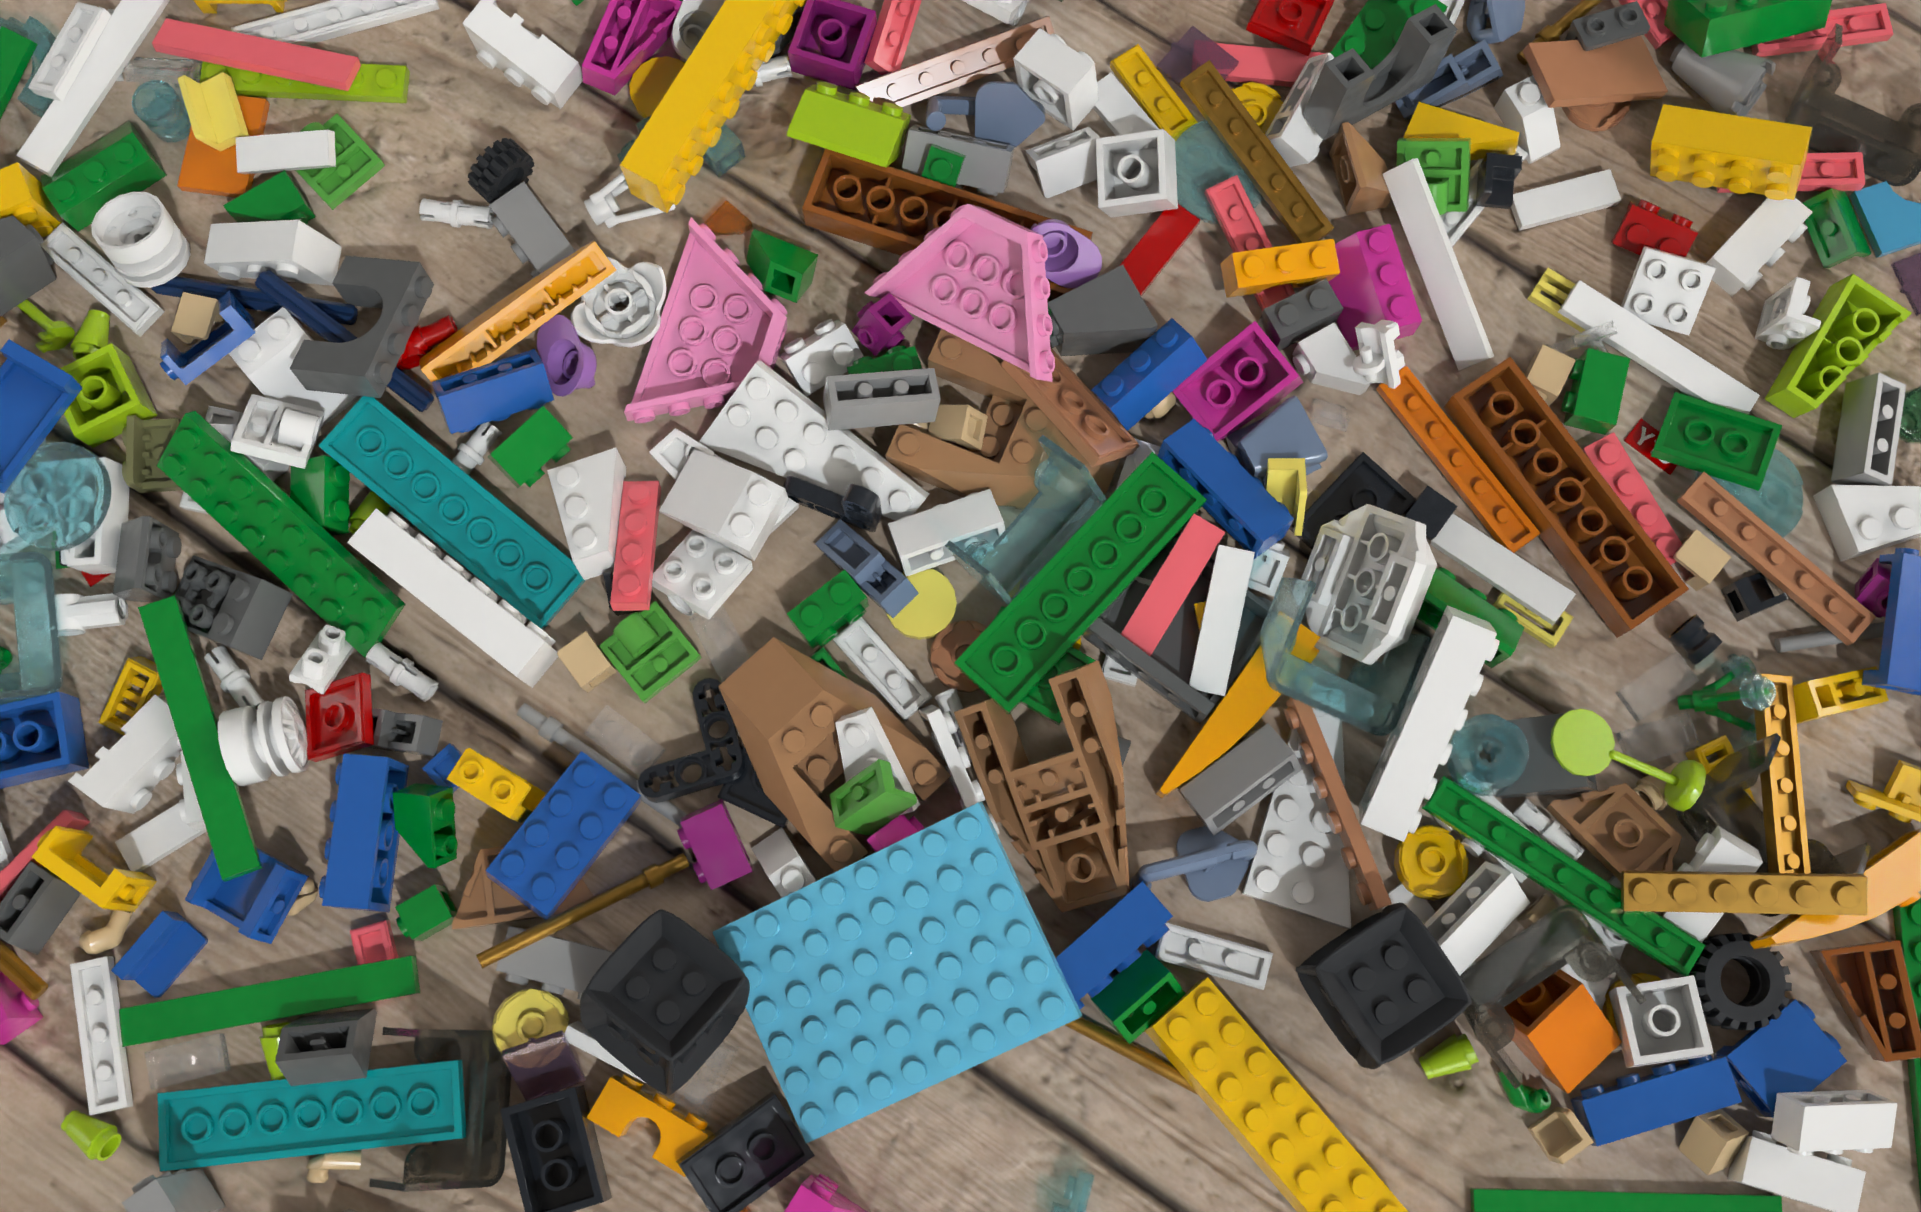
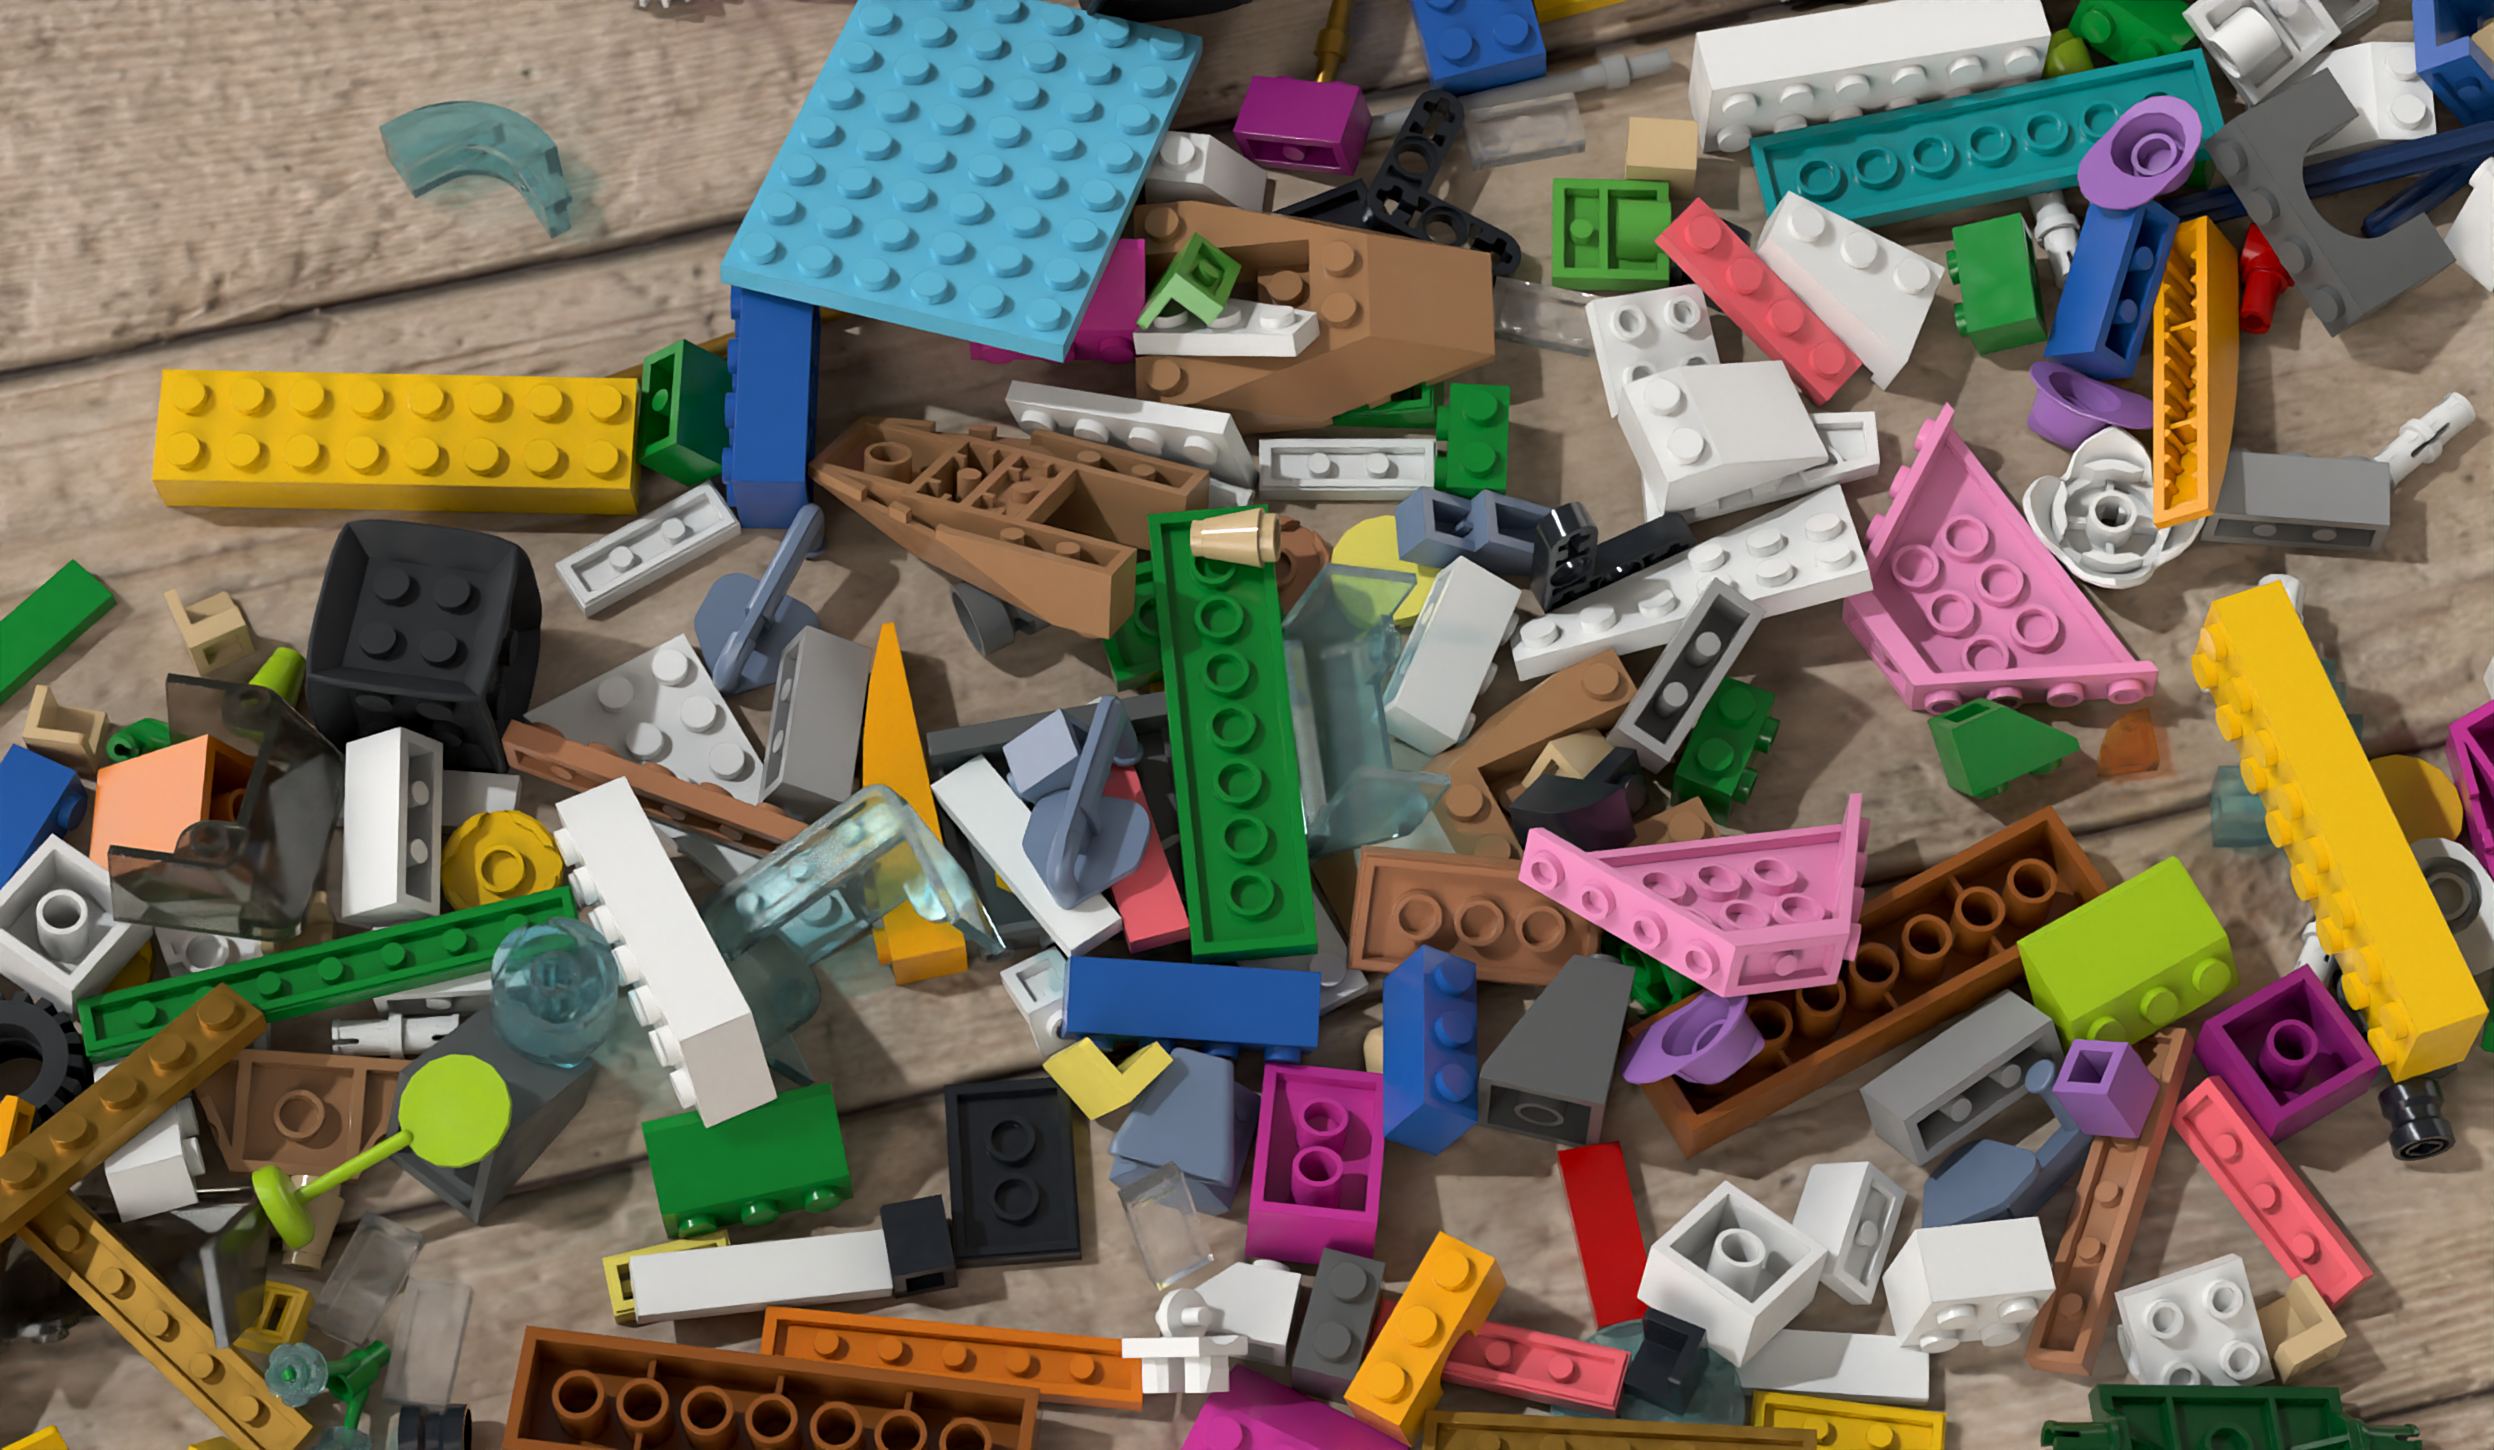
camera: 130 degrees right, 15 degrees down
black tyre [468,138,534,204] -> none
white bracket [779,319,864,397] -> none
magenta brick [851,292,914,356] -> none
green plate [921,144,966,188] -> none
white piece [1296,504,1437,665] -> none
none -> tan panel [163,589,256,676]
none -> brick [1002,708,1112,805]
none -> sand blue piece [1022,695,1152,909]
none -> tan cone [1190,507,1282,568]
none -> black brick [1509,746,1650,852]
none -> black panel [1623,1307,1710,1416]
none -> medium lavender brick [2052,1039,2160,1139]
none -> medium lavender piece [2077,95,2203,210]

